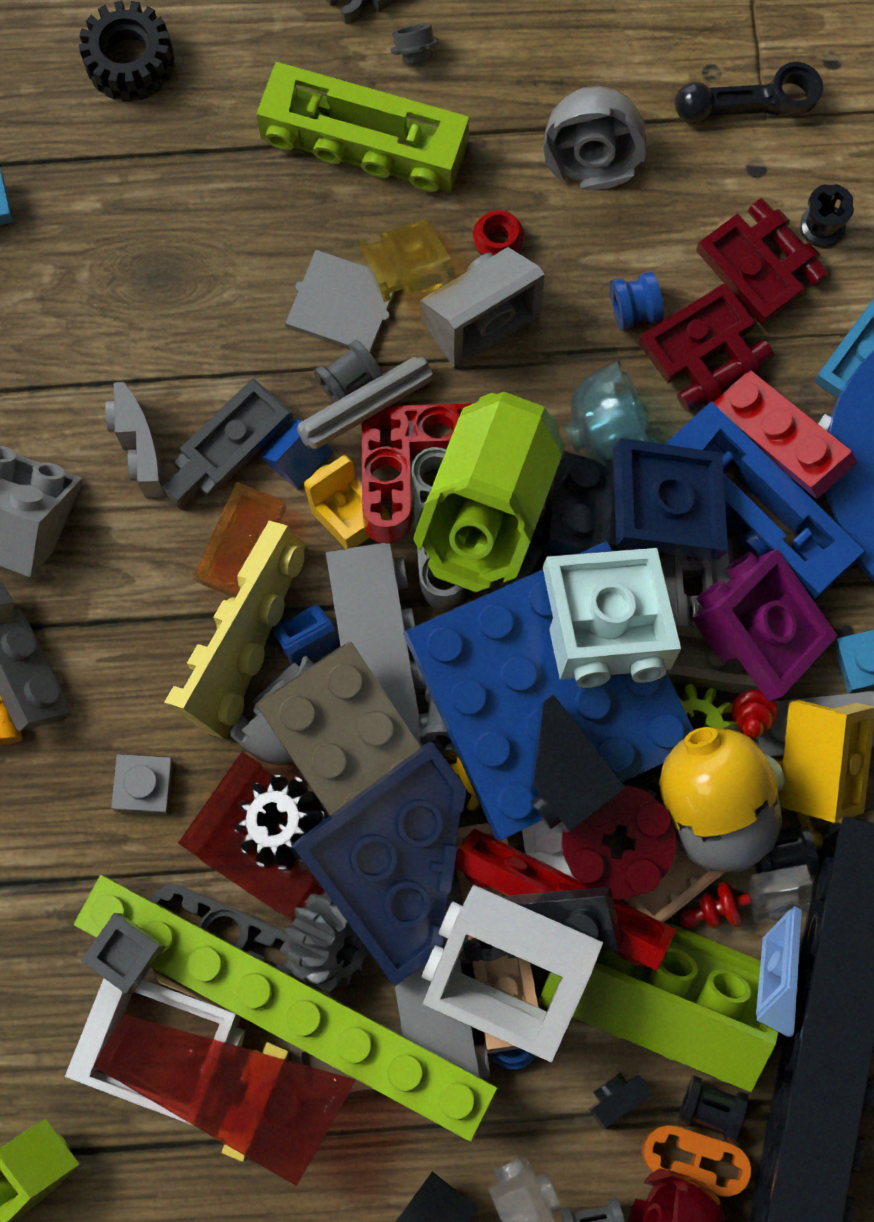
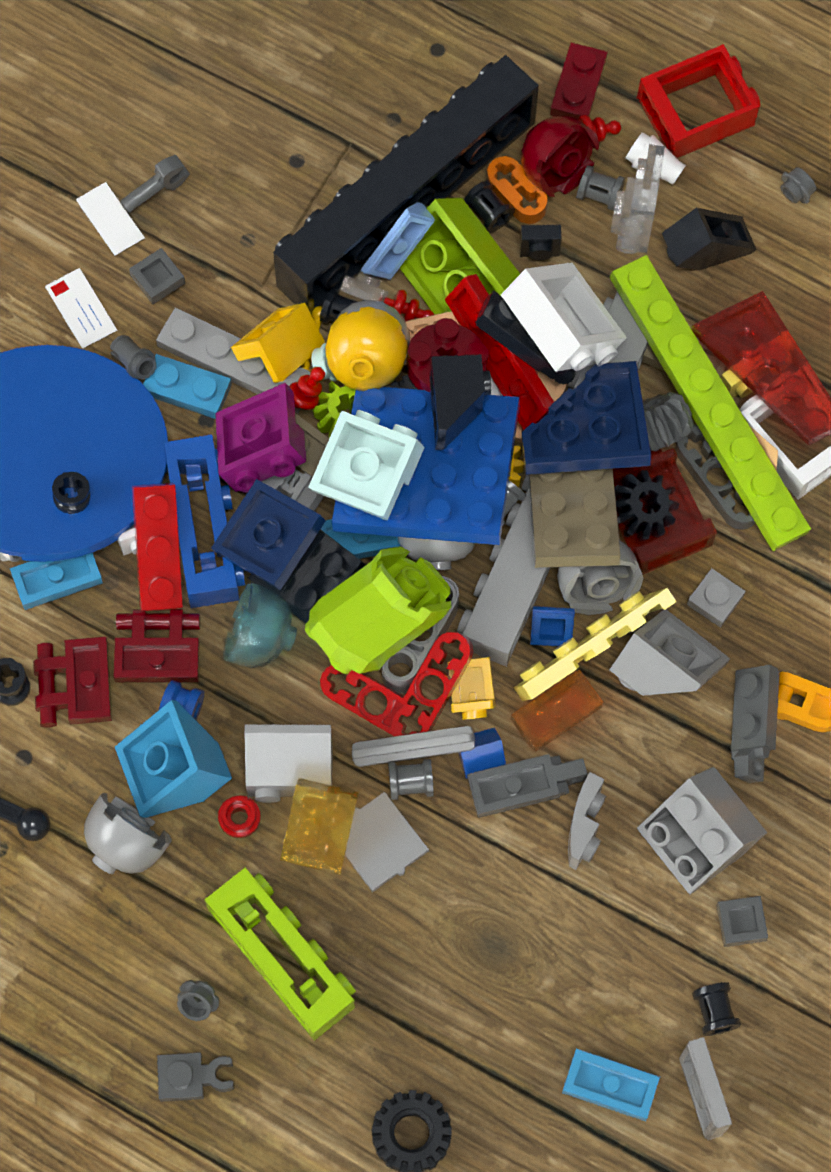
camera: 150 degrees left, 5 degrees down
dark grey plate [81,913,166,994] -> none
none -> dark azure slope [115,700,232,818]
none -> light grey slope [610,609,730,696]

